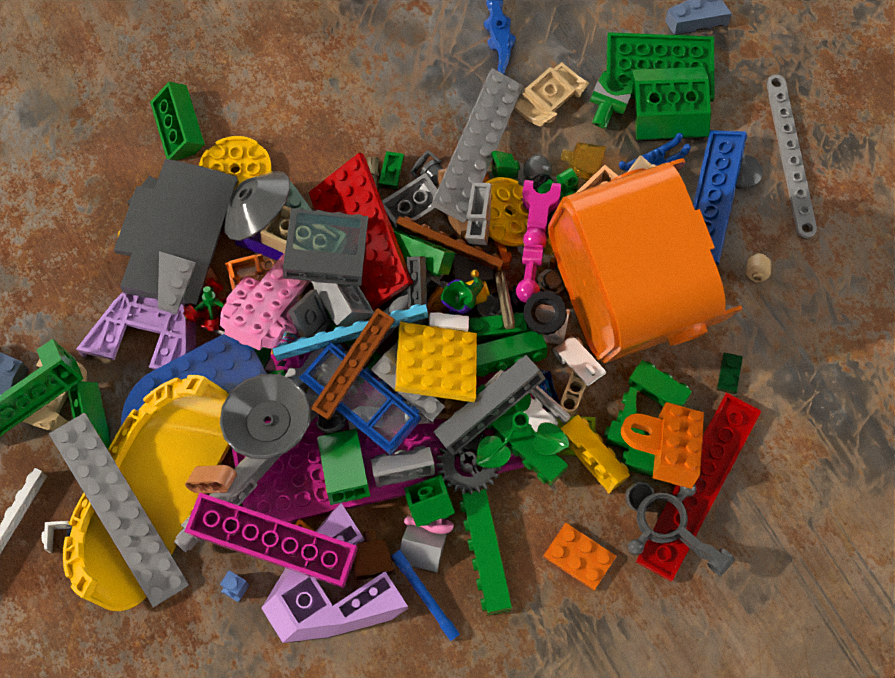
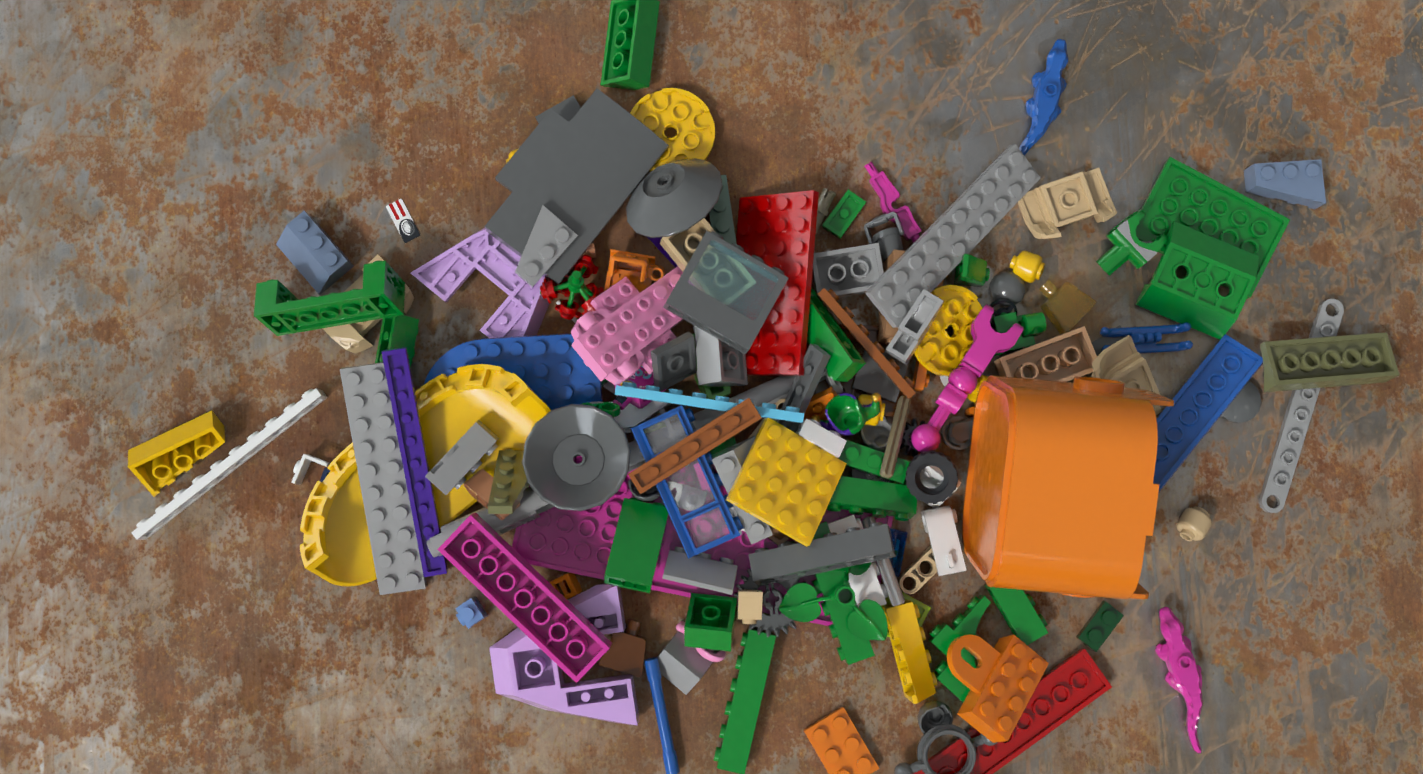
camera: 20 degrees right, 15 degrees up
none -> dark purple plate [382,347,448,577]
none -> sticker [386,199,420,243]
none -> light grey wedge [425,420,499,495]
none -> olive wing [488,449,530,514]
none -> tan slope [738,589,763,624]
none -> dark pink piece [864,161,921,243]
none -> yellow head [1009,250,1045,283]
none -> dark pink animal [1155,606,1203,753]
none -> olive arch [1260,332,1399,392]

